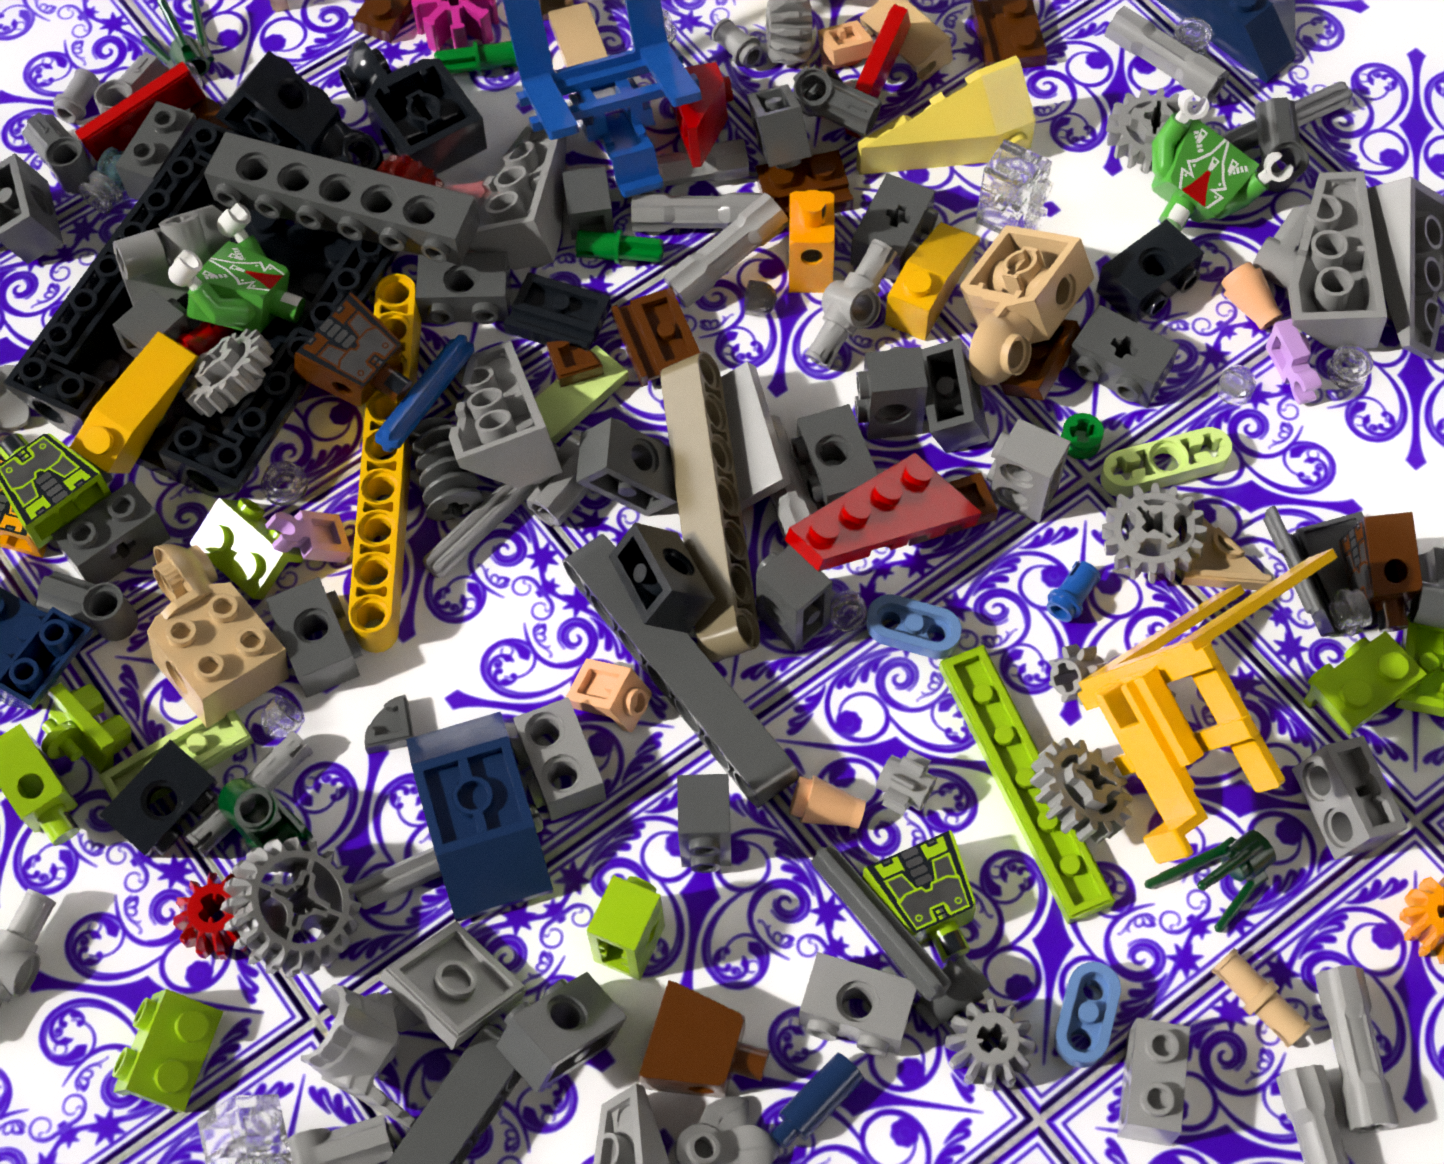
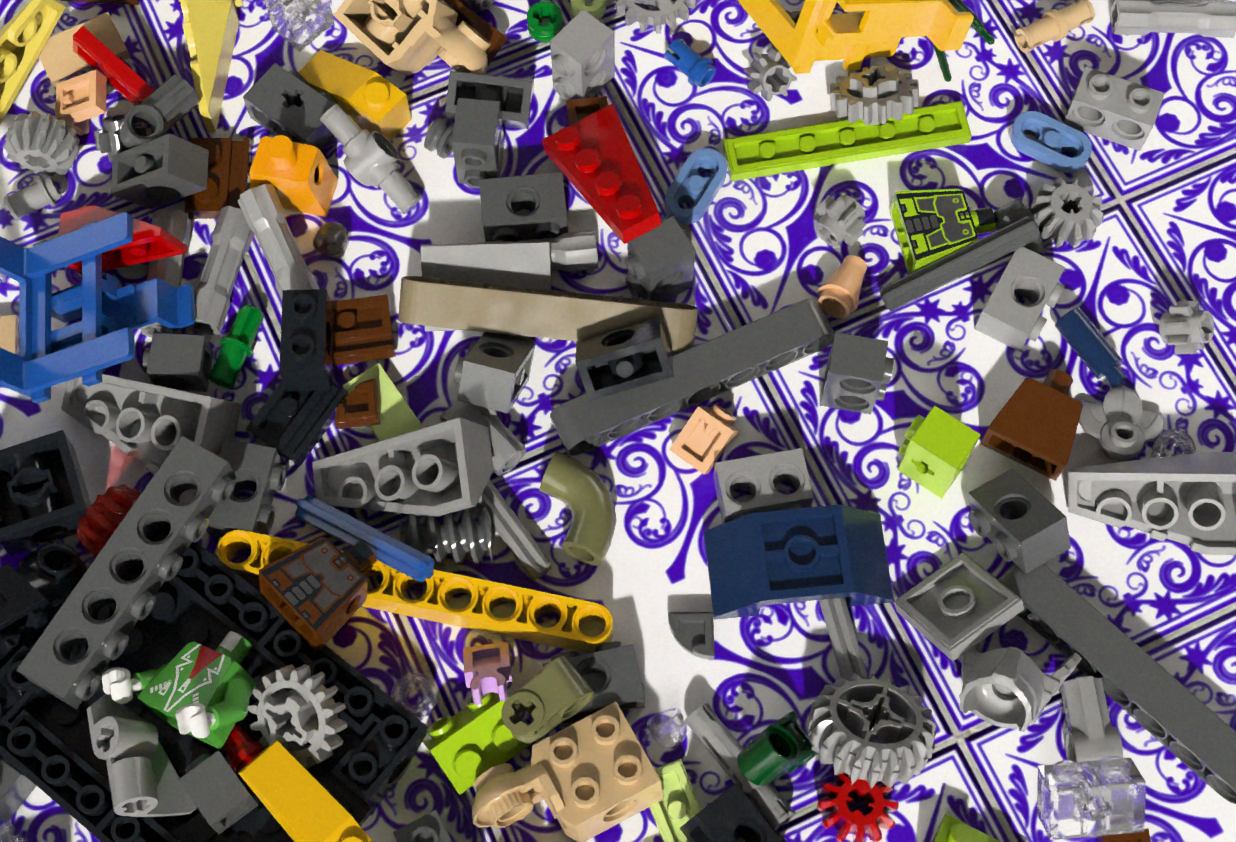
camera: 80 degrees left, 5 degrees up
none -> black brick [279,289,334,391]
none -> olive piece [501,656,595,744]
none -> olive cylinder [539,451,617,566]

